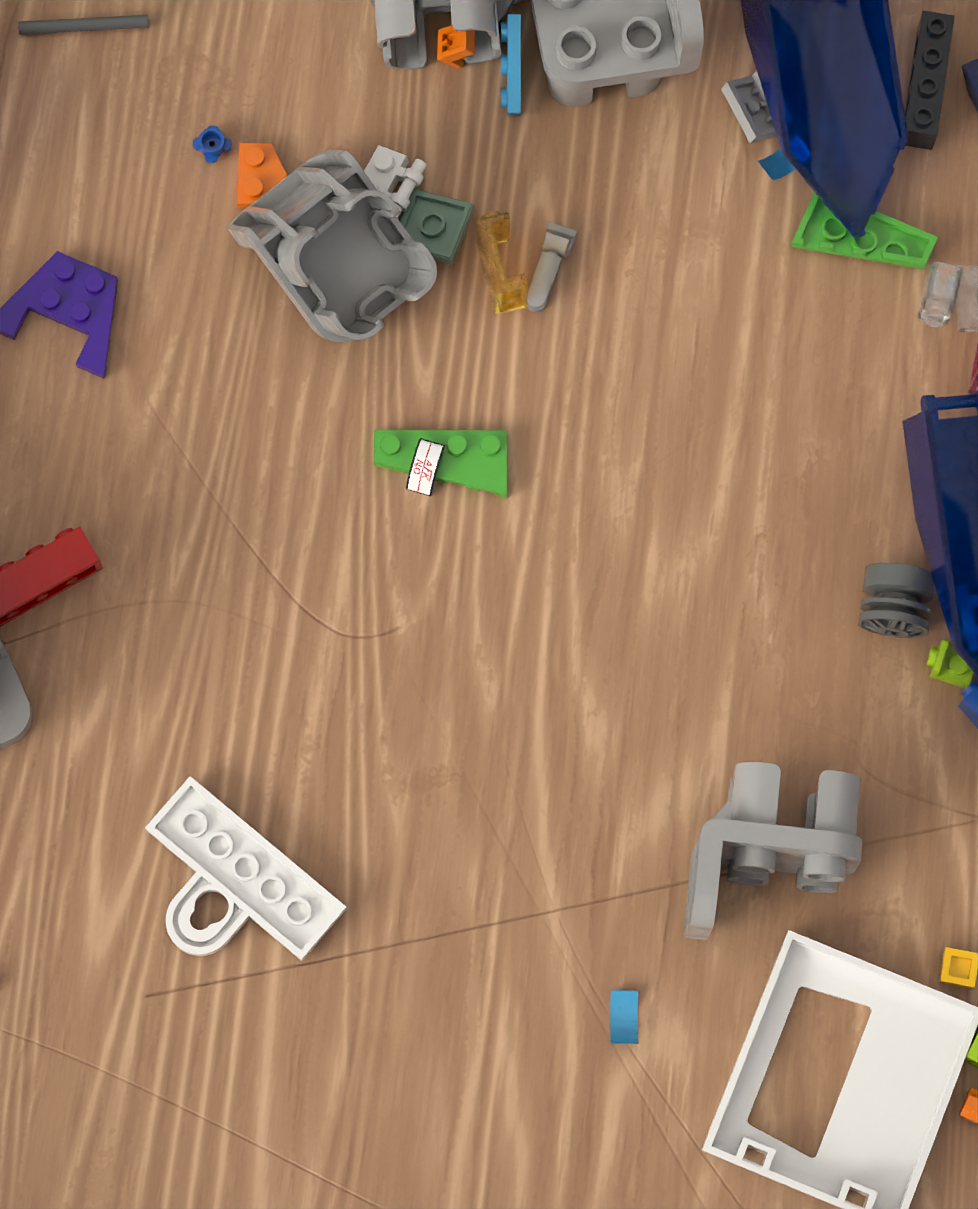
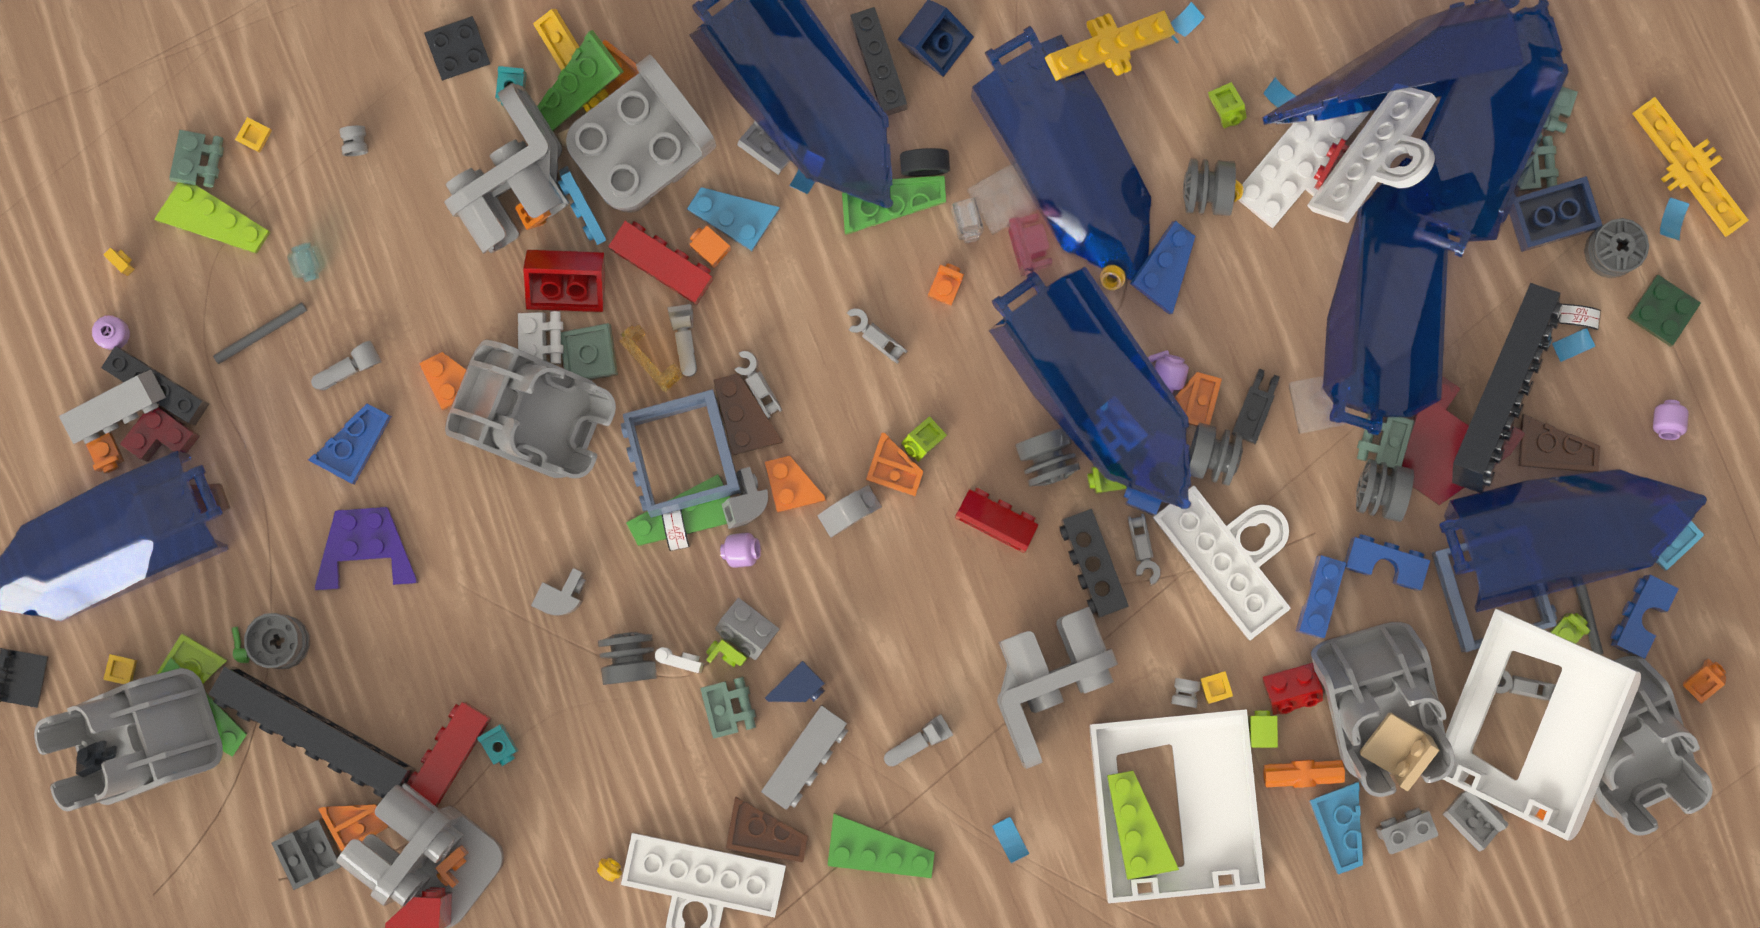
camera: 25 degrees left, 10 degrees up
blue plate [193,126,232,163] -> none
none -> blue wing [308,404,392,485]
none -> light grey piece [311,341,382,390]
none -> teal brick [477,724,519,766]
none -> red slope [523,250,605,312]
none -> light grey brick [531,568,586,616]
none -> yellow plate [597,858,622,882]
none -> dark grey wheel [598,632,657,685]
none -> red brick [608,221,713,305]
none -> sand blue window [621,389,741,518]
none -> white plate [655,647,704,673]
none -> dark azure wing [687,187,780,251]
none -> orange brick [689,226,731,268]
none -> sand green plate [700,677,756,739]
none -> lime bracket [706,639,748,667]
none -> reddish brown wing [714,373,783,456]
none -> light grey bracket [715,597,779,660]
none -> lavender head [720,532,761,568]
none -> light grey brick [722,467,768,529]
none -> reddish brown wing [726,796,808,862]
none -> light grey piece [735,351,783,419]
none -> light grey brick [761,705,848,810]
none -> orange wing [765,456,826,513]
none -> dark blue slope [765,661,825,702]
none -> light grey brick [817,485,882,537]
none -> bright green wing [828,813,934,878]
none -> light grey piece [847,308,908,364]
none -> orange wing [866,433,924,496]
none -> light grey piece [884,714,953,766]
none -> black tyre [900,148,950,177]
none -> lime bracket [901,416,947,462]
none -> orange bracket [928,263,964,306]
none -> red slope [955,487,1039,553]
none -> black brick [1059,509,1129,618]
none -> lime wing [1107,770,1179,880]
none -> light grey piece [1128,513,1160,586]
none -> light grey wheel [1171,678,1201,708]

